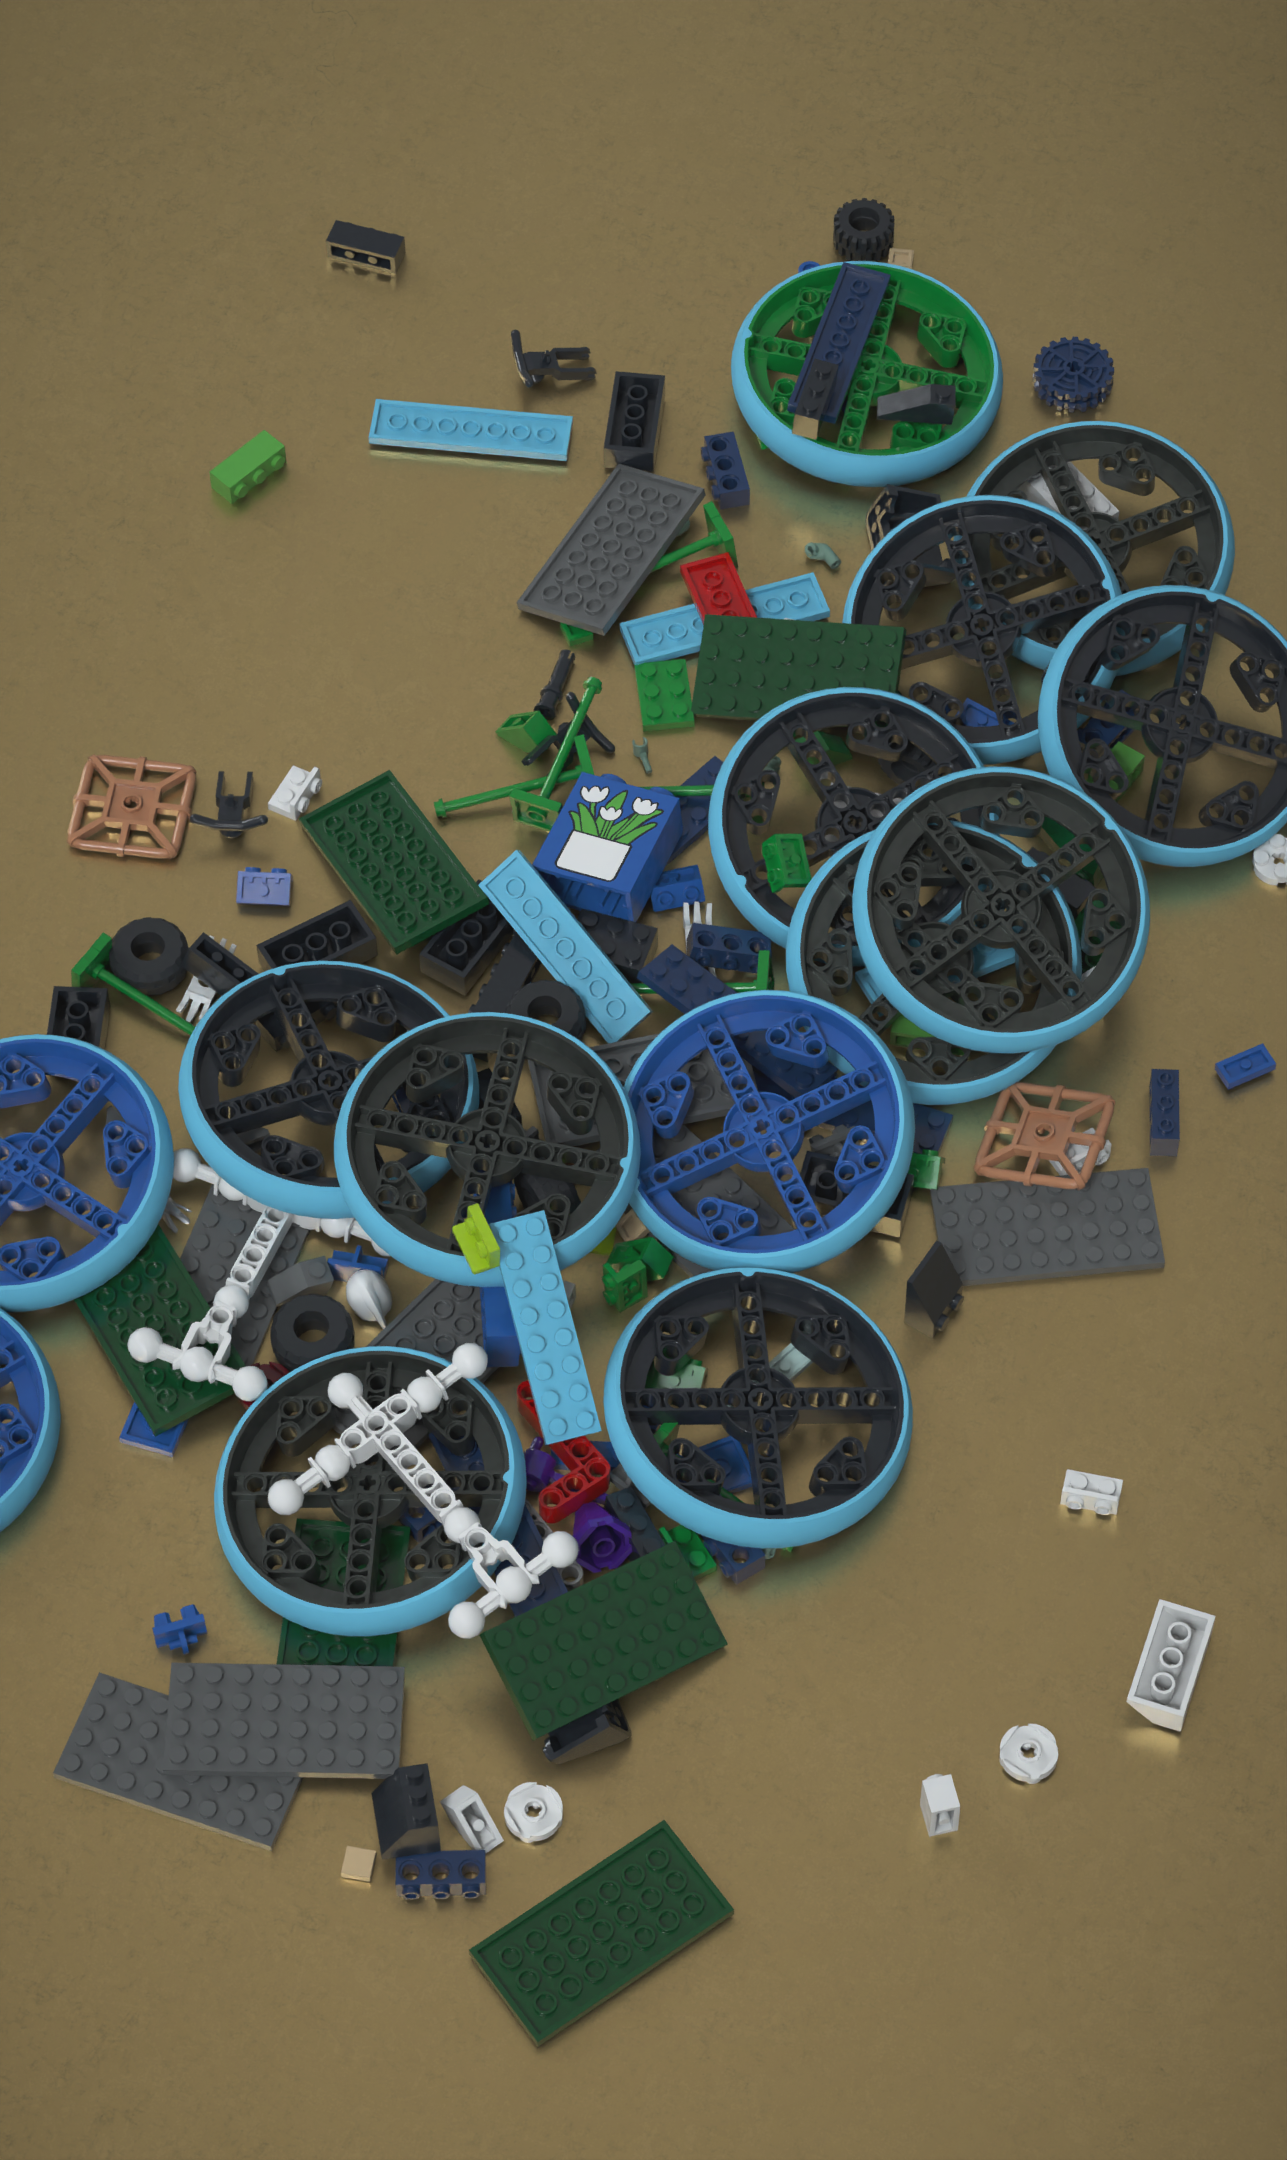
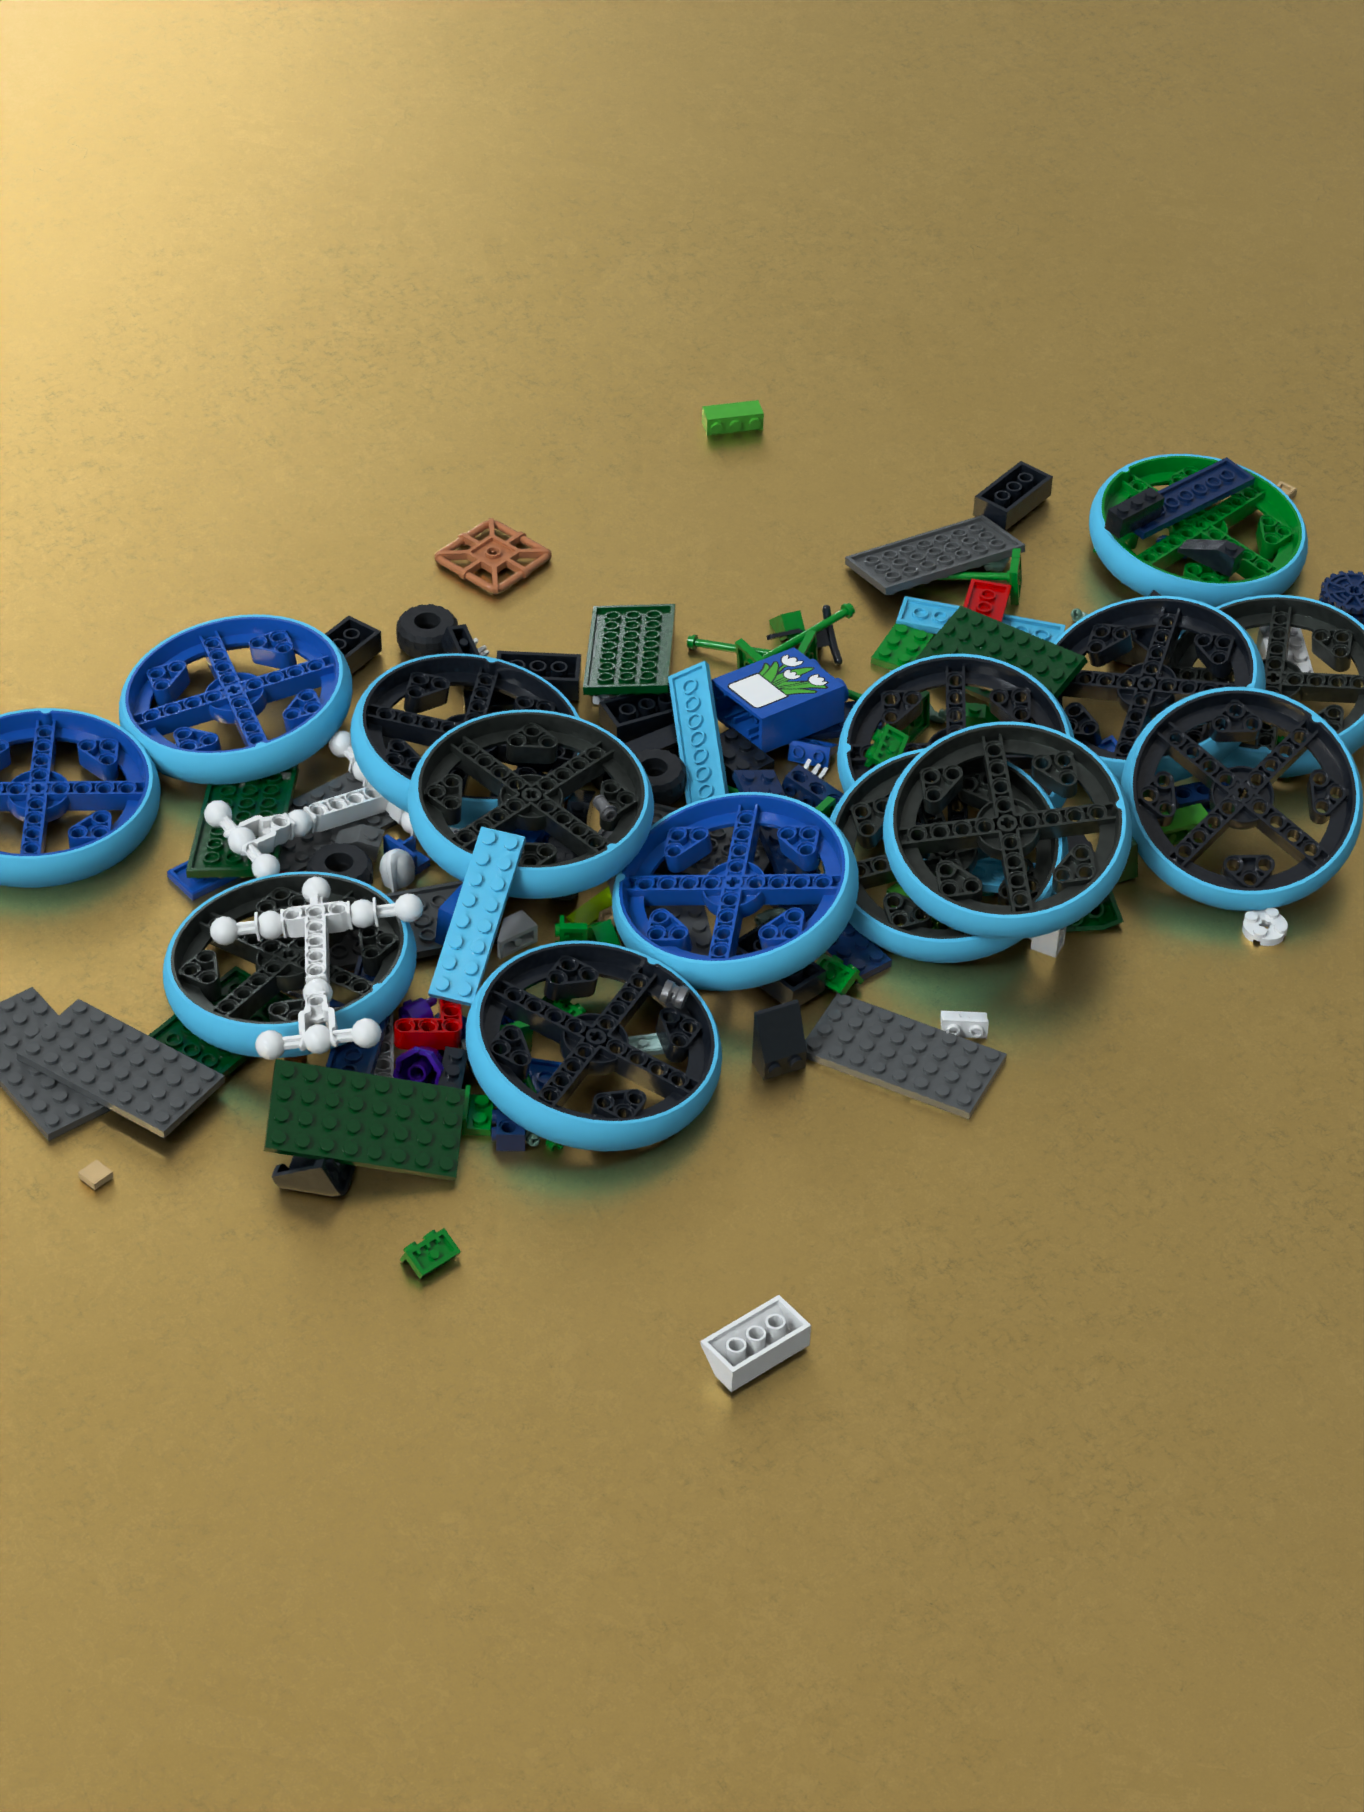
camera: 30 degrees right, 15 degrees down
green tile [71,932,196,1036] -> none
blue hips [152,1604,207,1655] -> none
flat silver piece [162,1195,192,1233] -> none
black piece [189,771,268,838] -> none
bracket [236,867,293,906] -> none
white bracket [268,765,322,821] -> none
black brick [326,220,406,274] -> none
medium azure plate [369,399,573,461] -> none
black slope [371,1763,441,1860] -> none
dark blue brick [395,1850,486,1900] -> none
white slope [440,1785,504,1853] -> none
lime bracket [452,1203,500,1275] -> none
dark green plate [469,1820,734,2047] -> none
white plate [504,1782,563,1843] -> none
black piece [511,329,597,388] -> none
black pin [534,649,575,720] -> none
green tile [560,623,593,647] -> none
sand green hand [632,737,652,774] -> none
dark blue brick [700,431,750,510] -> none
black tyre [833,198,895,261] -> none
white brick [920,1774,960,1837] -> none
nougat plate [974,1082,1115,1190] -> none
white plate [999,1724,1058,1784] -> none
white bracket [1060,1469,1123,1515] -> none
dark blue brick [1149,1069,1180,1157] -> none
blue plate [1215,1043,1276,1089] -> none
none -> green bracket [400,1228,461,1279]
none -> flat silver pin [592,795,617,822]
none -> flat silver wheel [659,980,690,1009]

